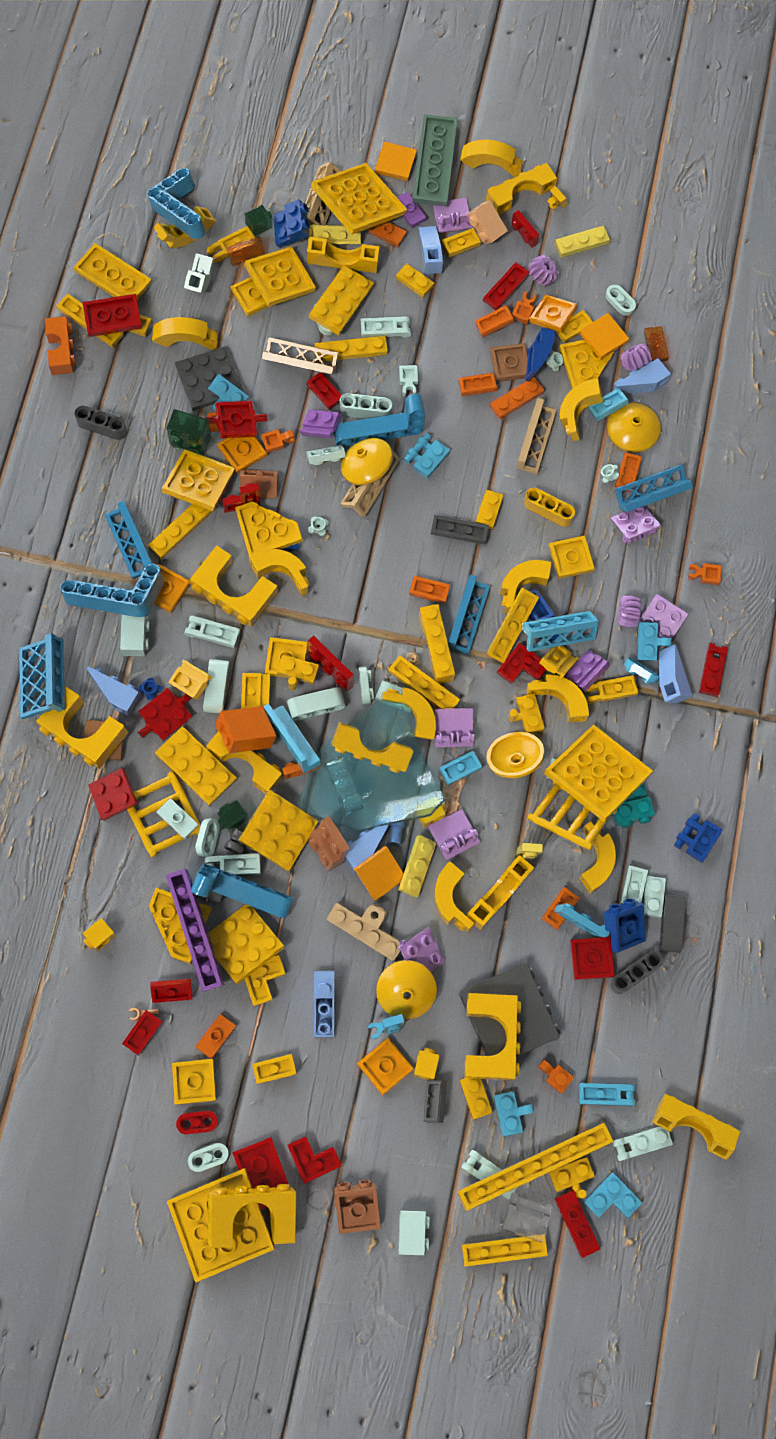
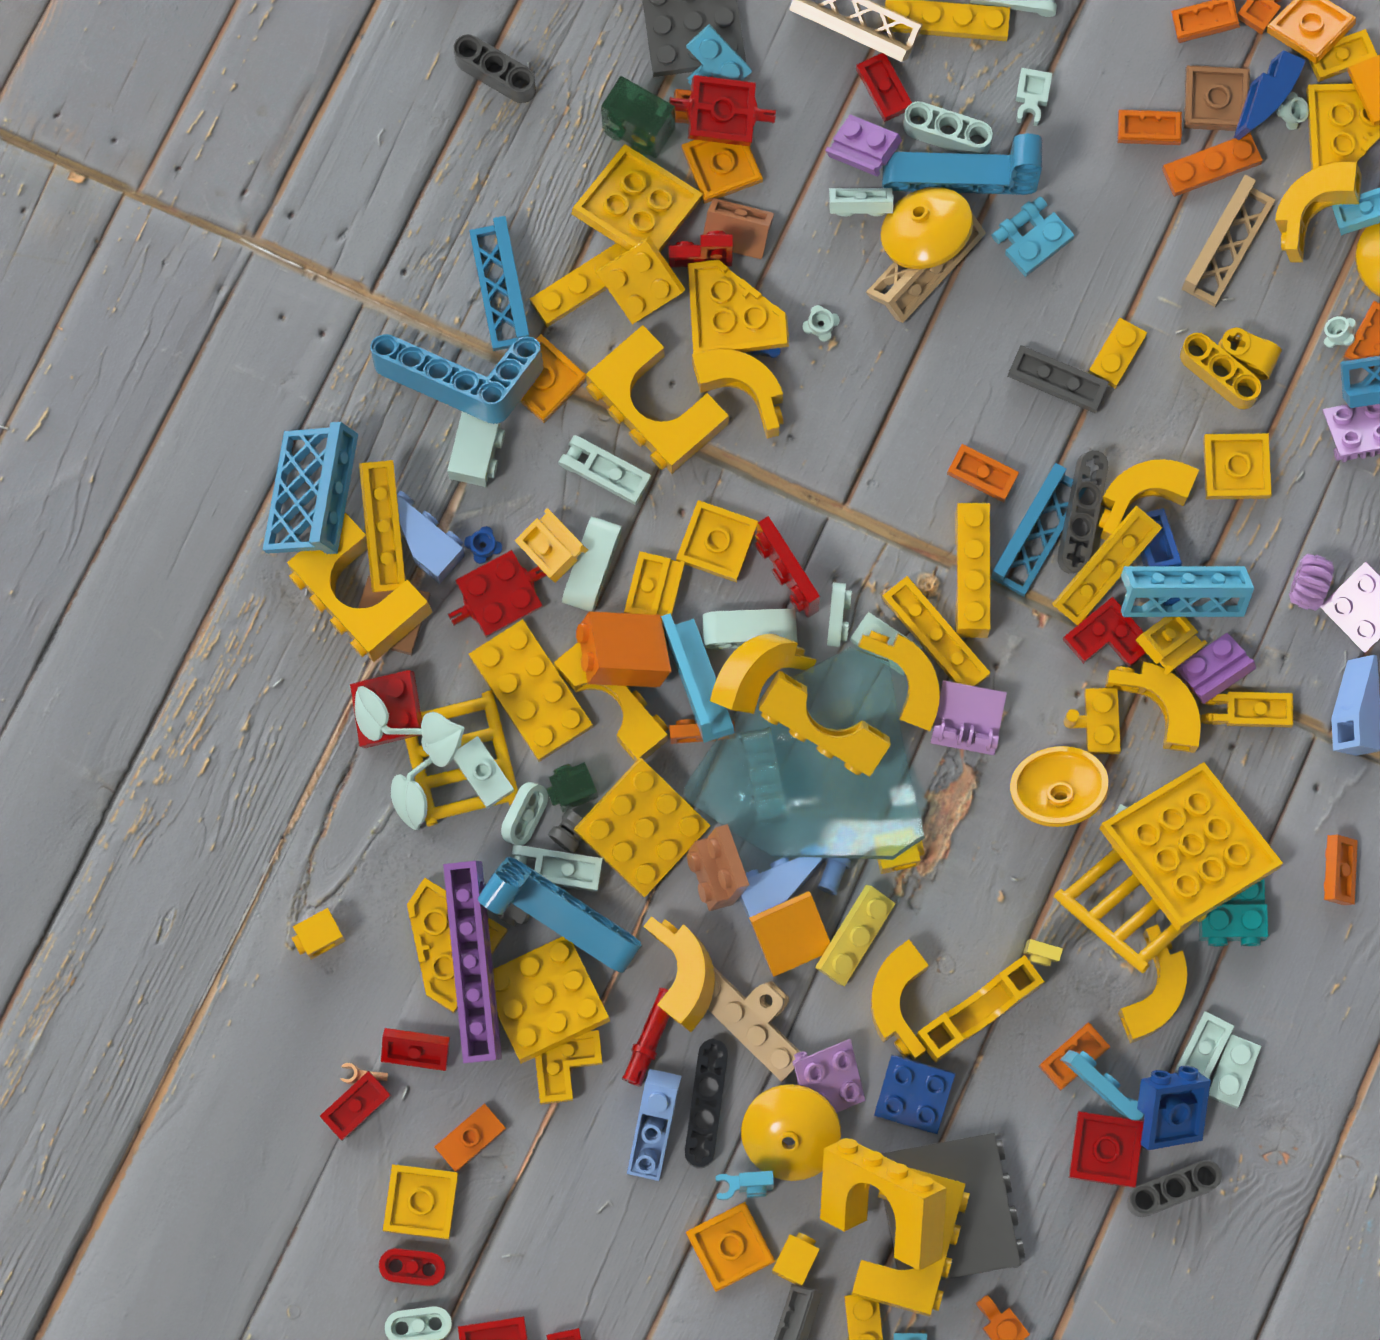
camera: 20 degrees right, 5 degrees up
yellow plate [252,1054,297,1085] -> none
orange plate [261,429,295,453] -> none
yellow plate [277,655,319,691] -> none
lavender hinge [428,809,480,860] -> none
medium azure plate [439,751,482,786] -> none
medium azure plate [624,657,659,685] -> none
medium azure plate [637,622,671,661] -> none
dark grey beam [659,894,685,953] -> none
blue plate [674,813,723,863] -> none
none -> light aqua plant [355,686,465,830]
none -> yellow plate [359,460,405,592]
none -> yellow plate [596,237,685,325]
none -> red pin [622,988,670,1087]
none -> yellow arch [643,916,715,1032]
none -> black beam [685,1039,728,1169]
none -> yellow arch [710,634,816,714]
none -> yellow arch [820,1138,947,1270]
none -> blue hinge [874,1054,955,1134]
none -> dark grey beam [1057,450,1108,574]
none -> yellow piece [1218,327,1282,380]
none -> orange plate [1324,834,1358,905]

